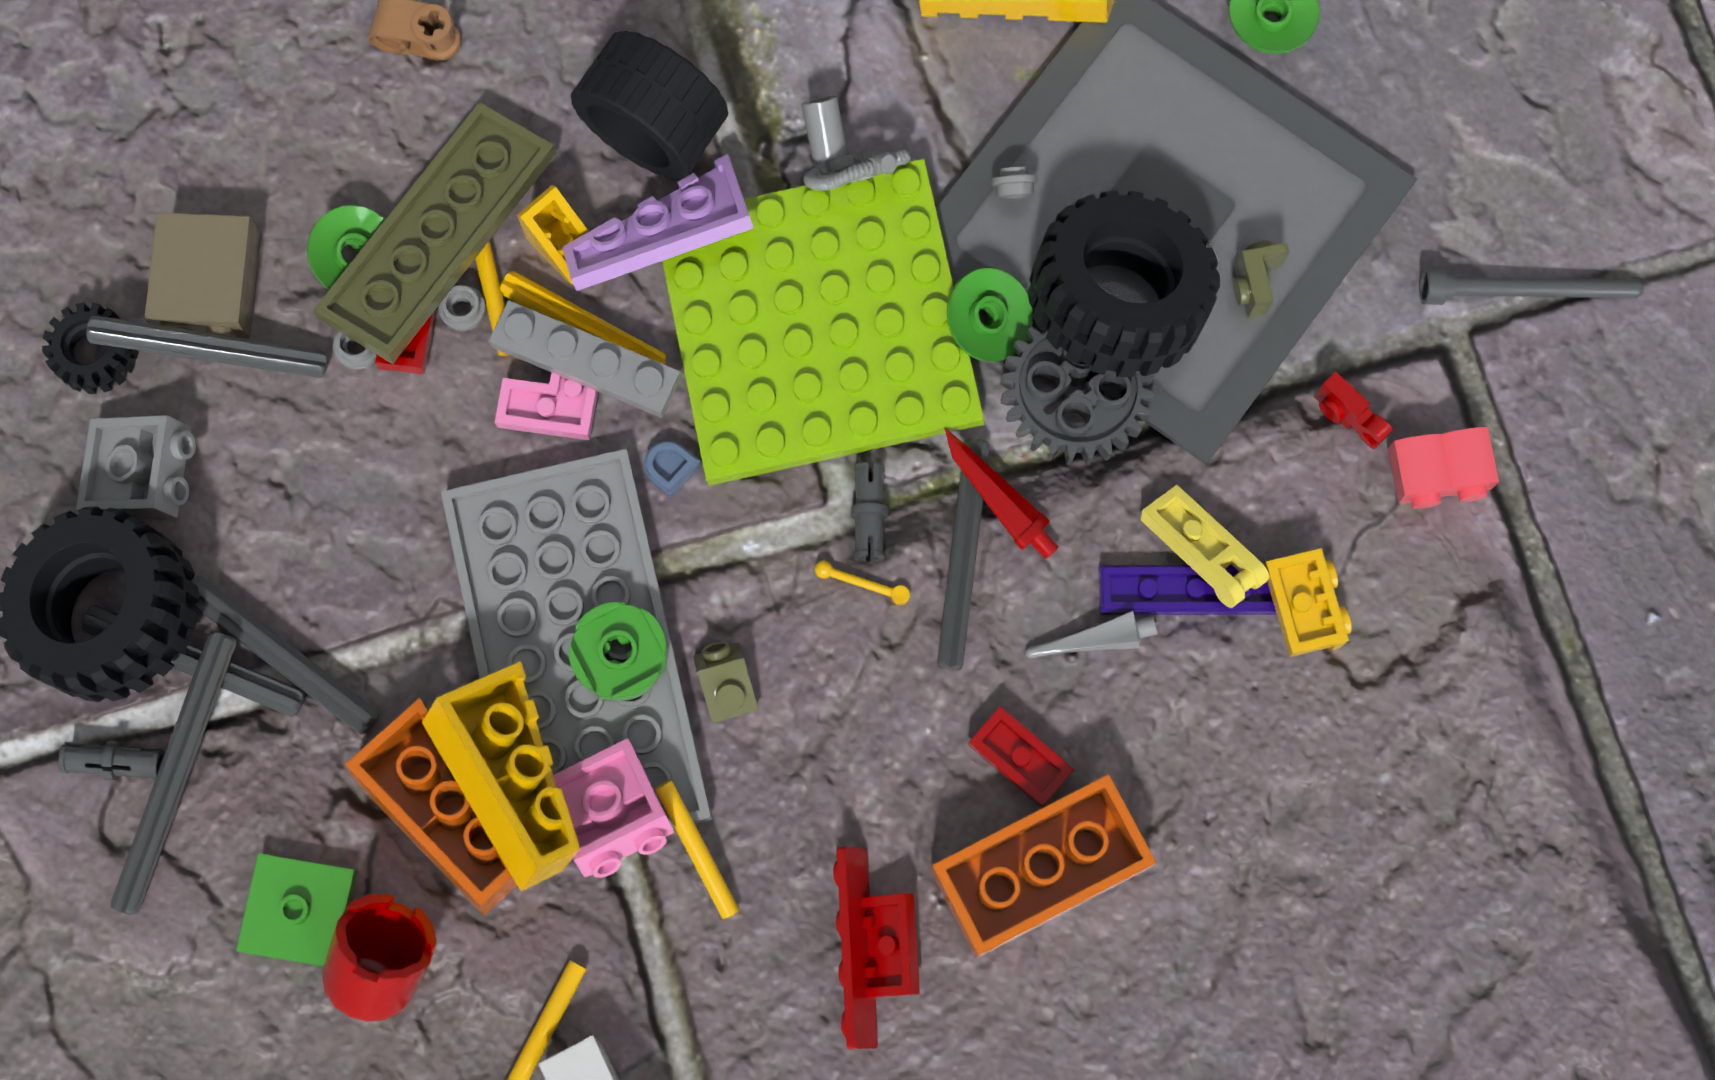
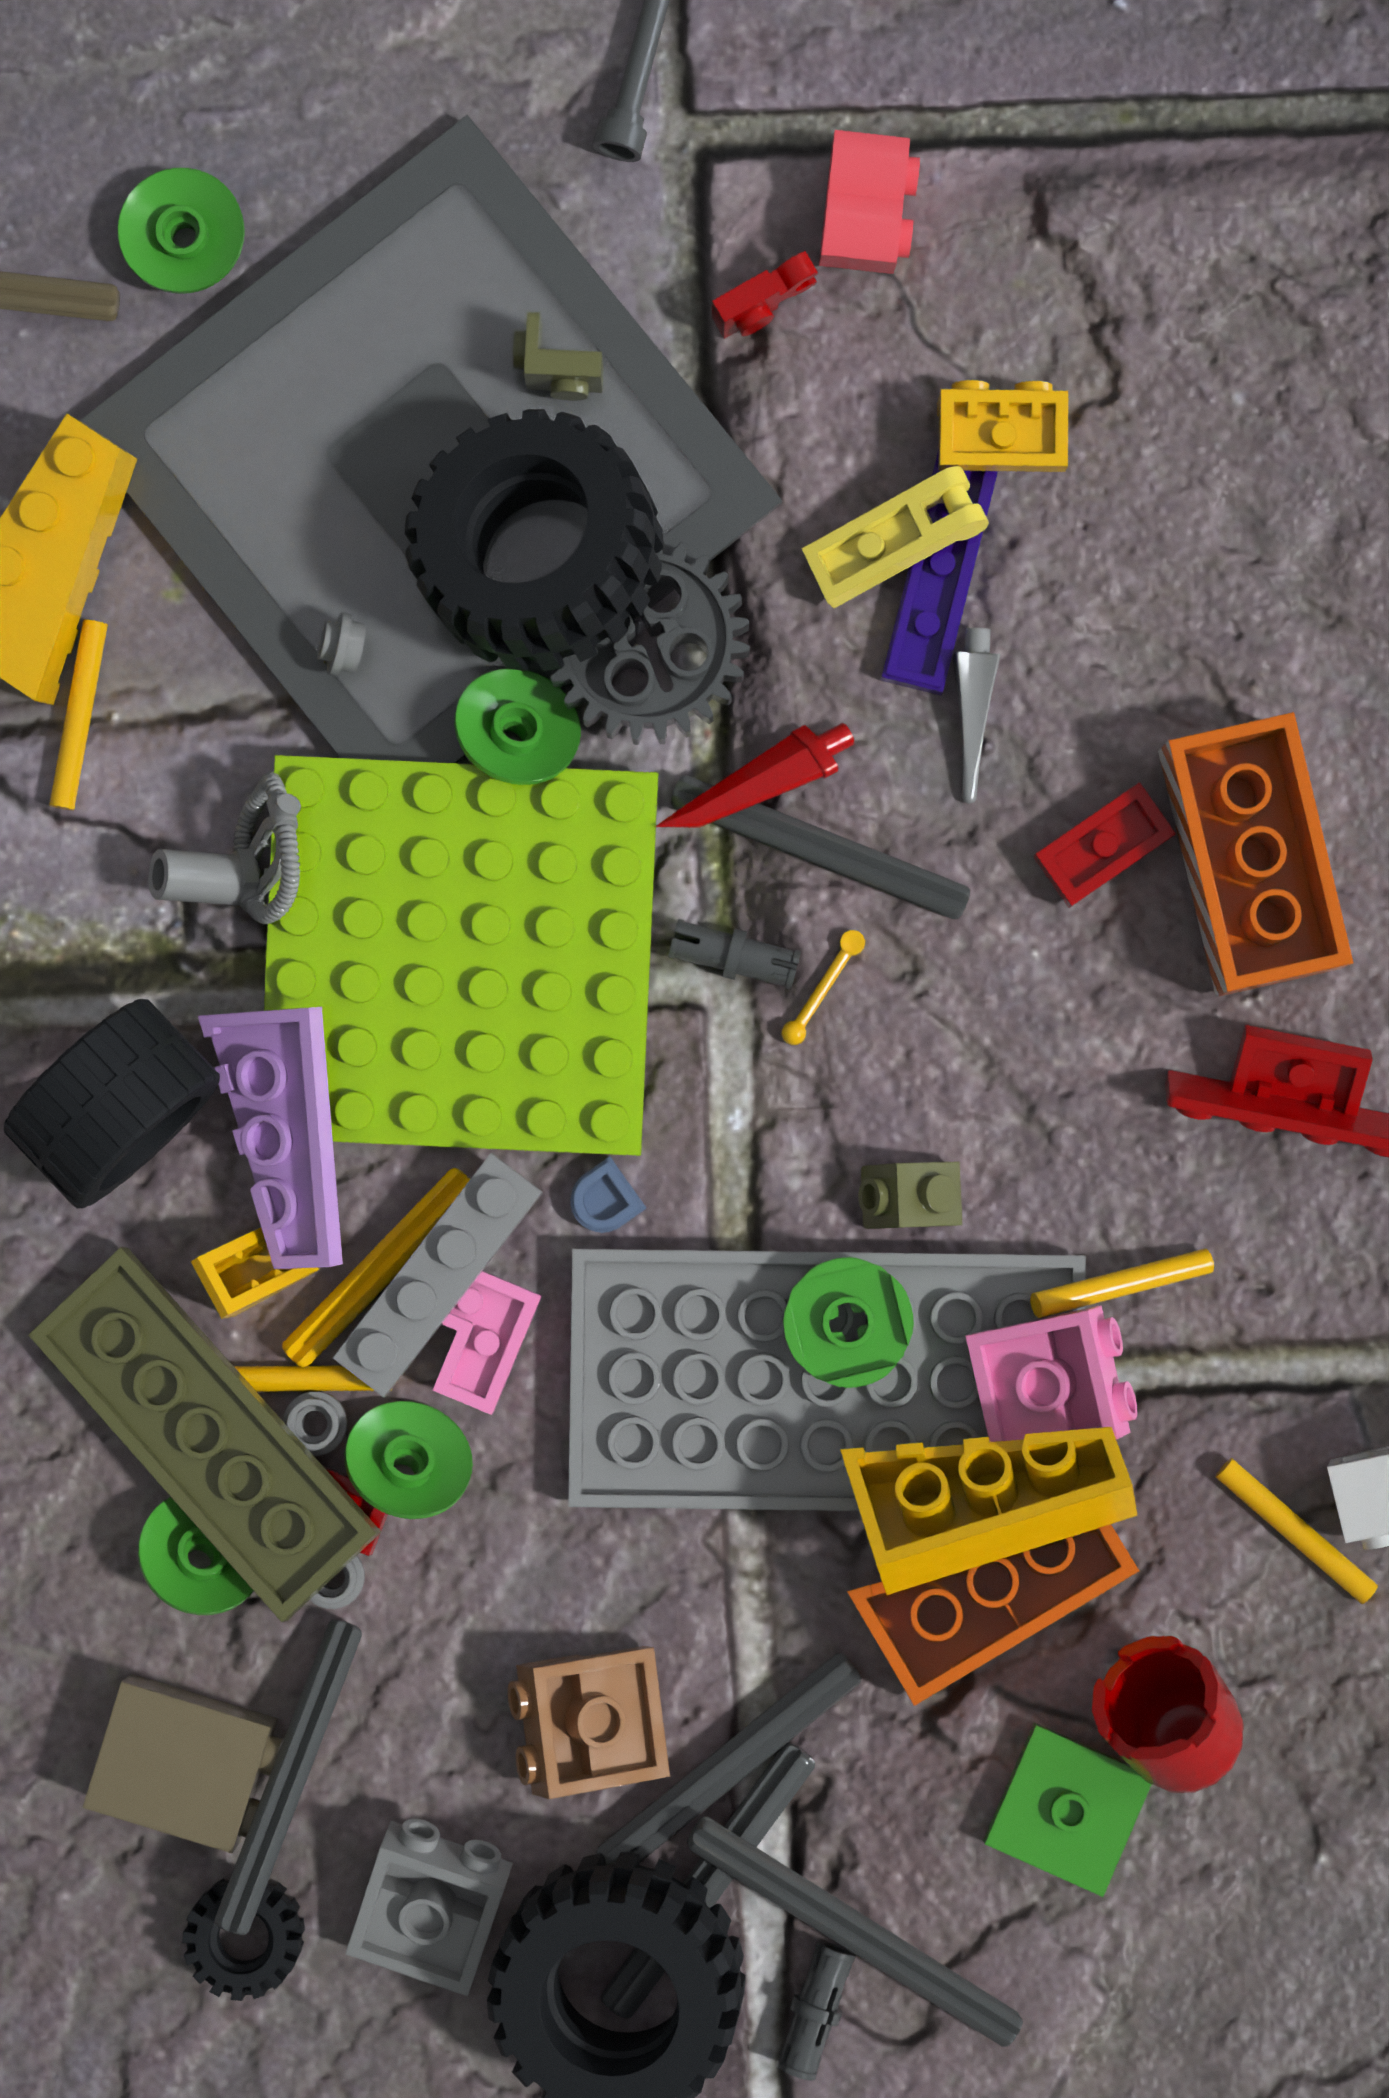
camera: 75 degrees left, 10 degrees up
none -> yellow bar [49,619,108,811]
none -> bright green dish [344,1401,473,1519]
none -> medium nougat plate [508,1646,670,1799]

